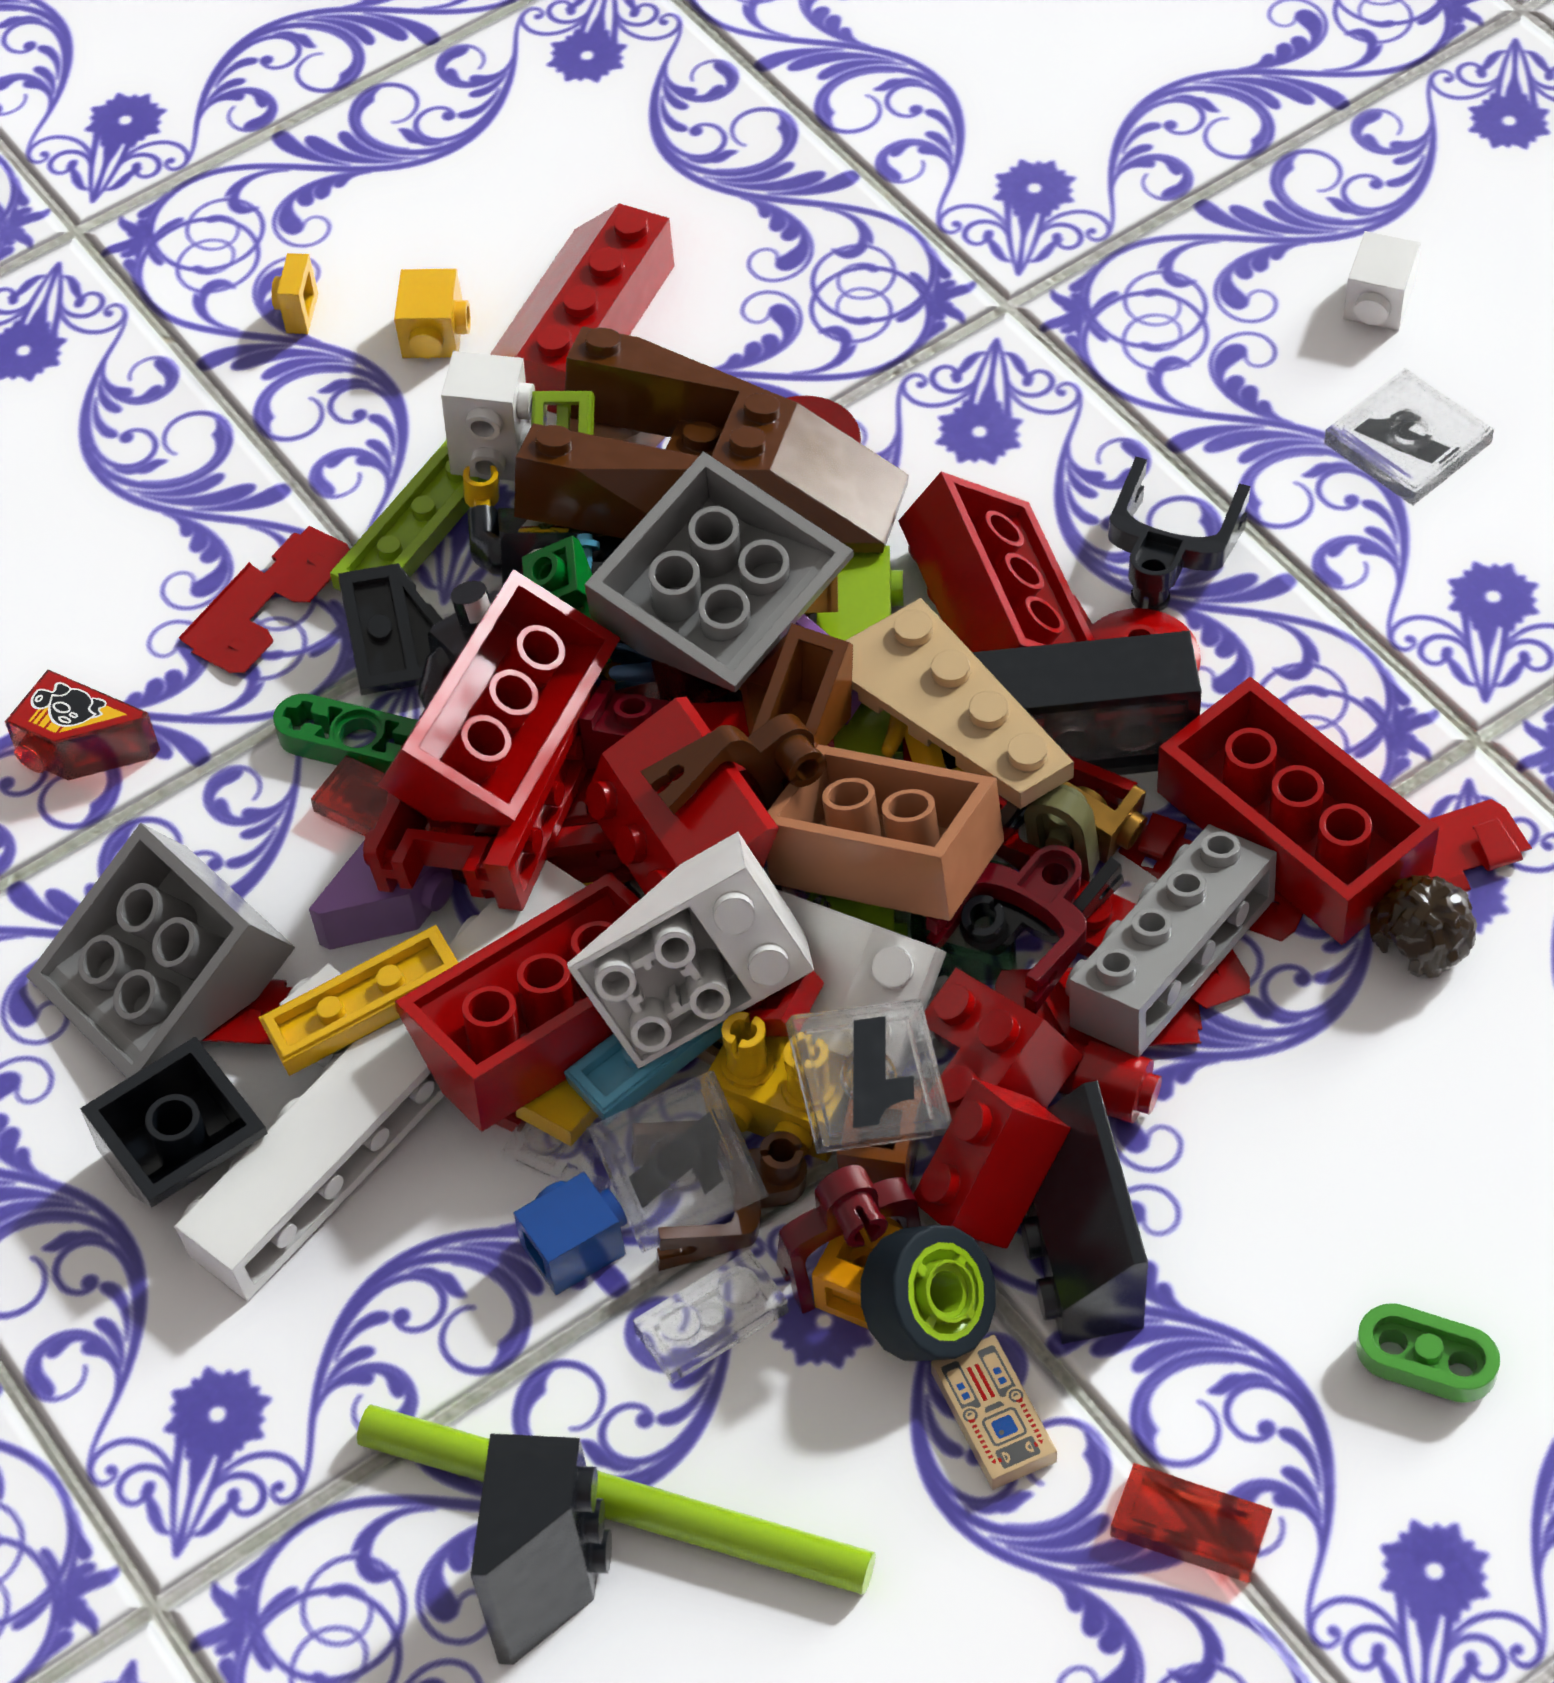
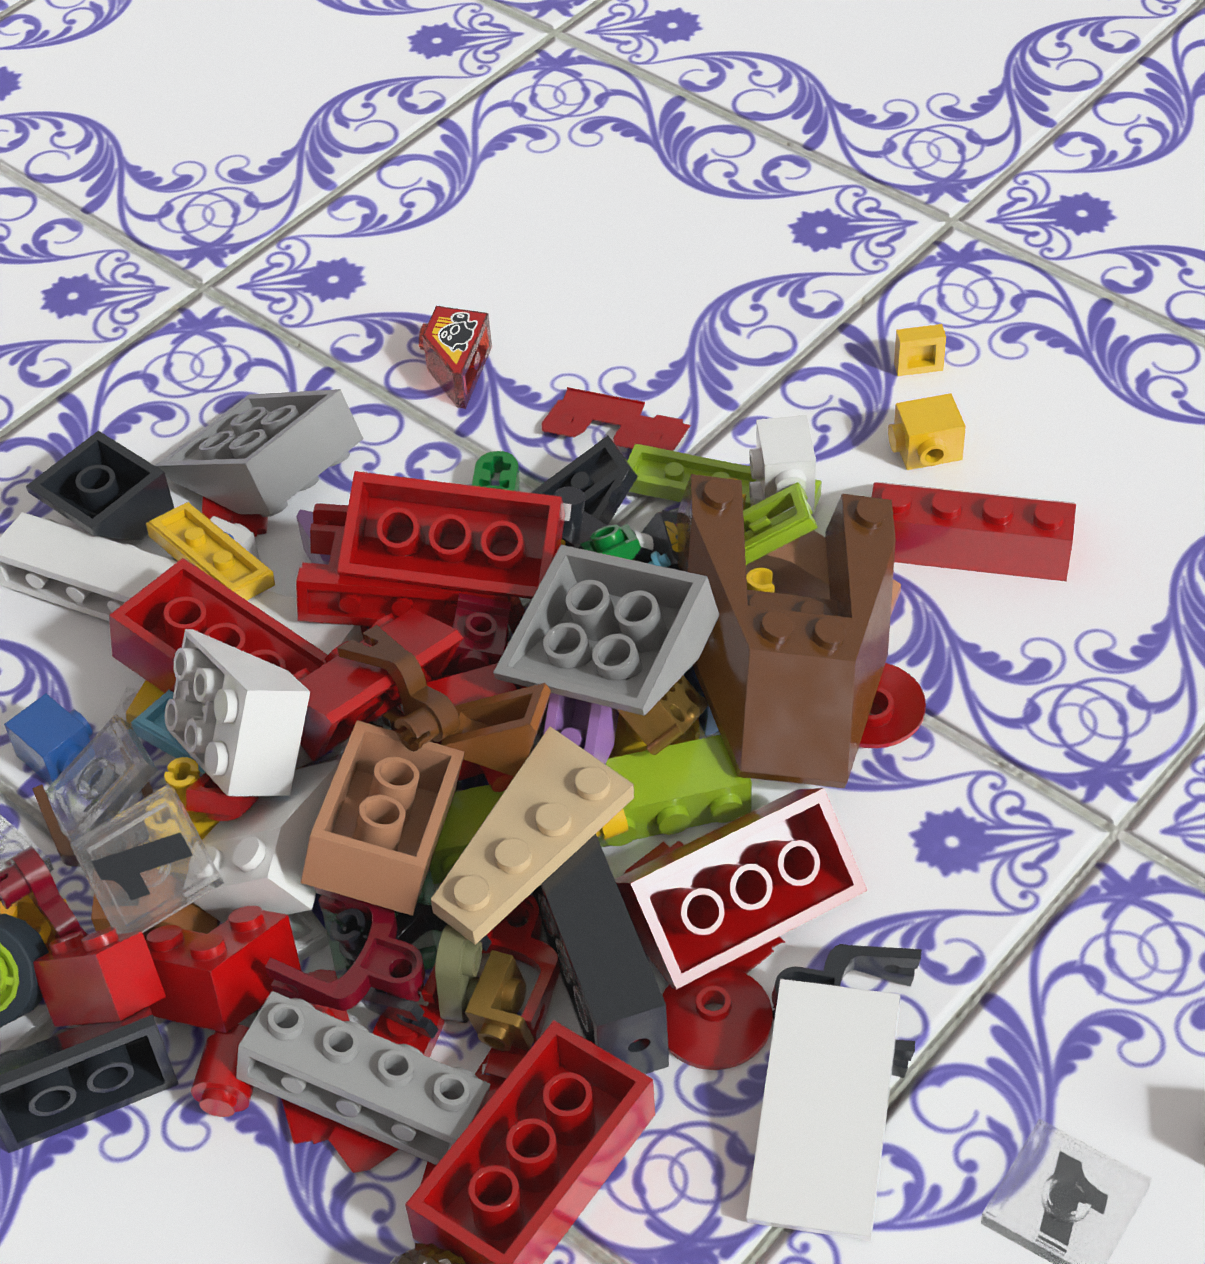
camera: 75 degrees right, 5 degrees down
none -> white tile [746,979,900,1241]

